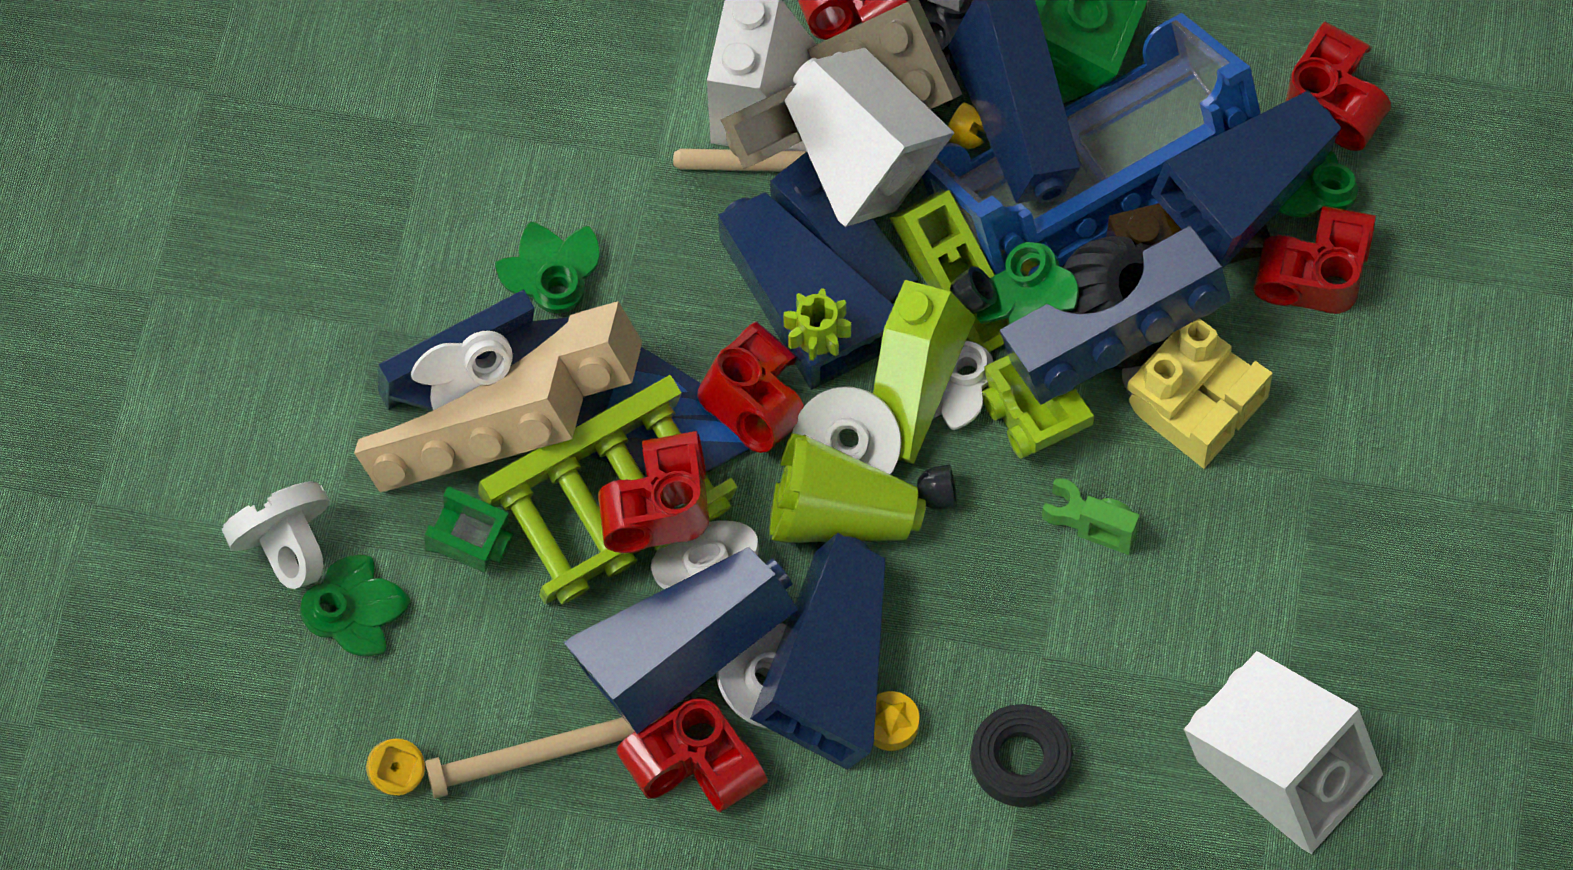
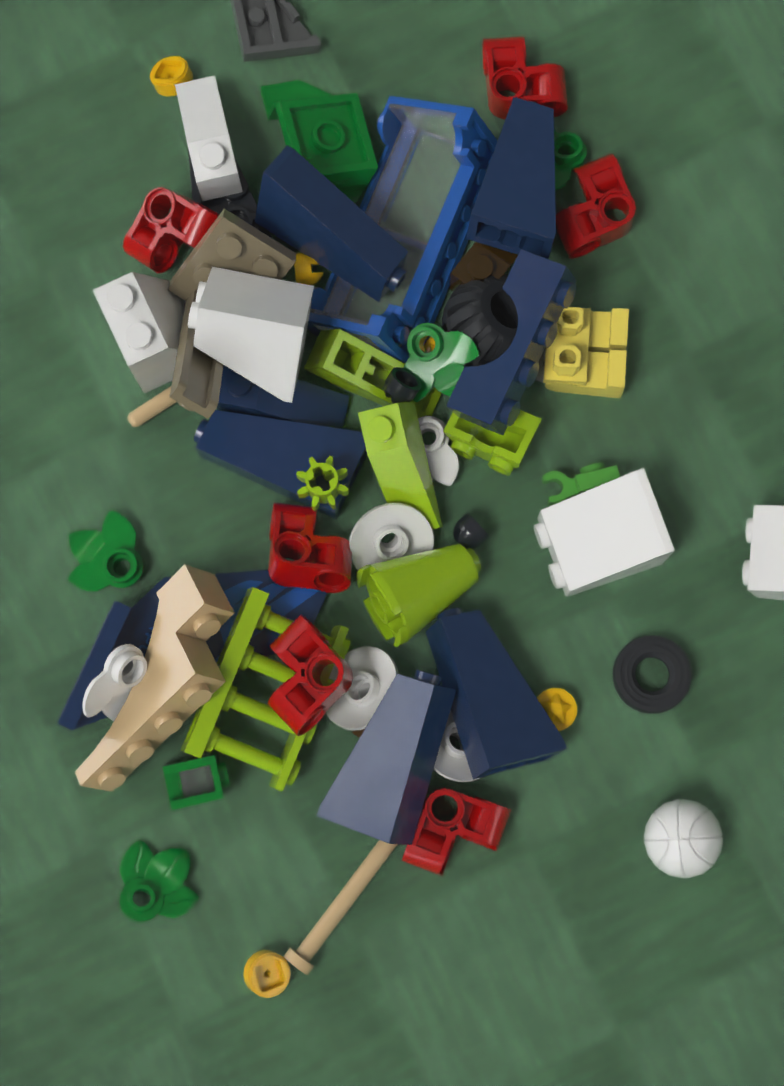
camera: 35 degrees left, 15 degrees up
white tile [222,481,330,589] -> none
none -> white slope [534,468,675,597]

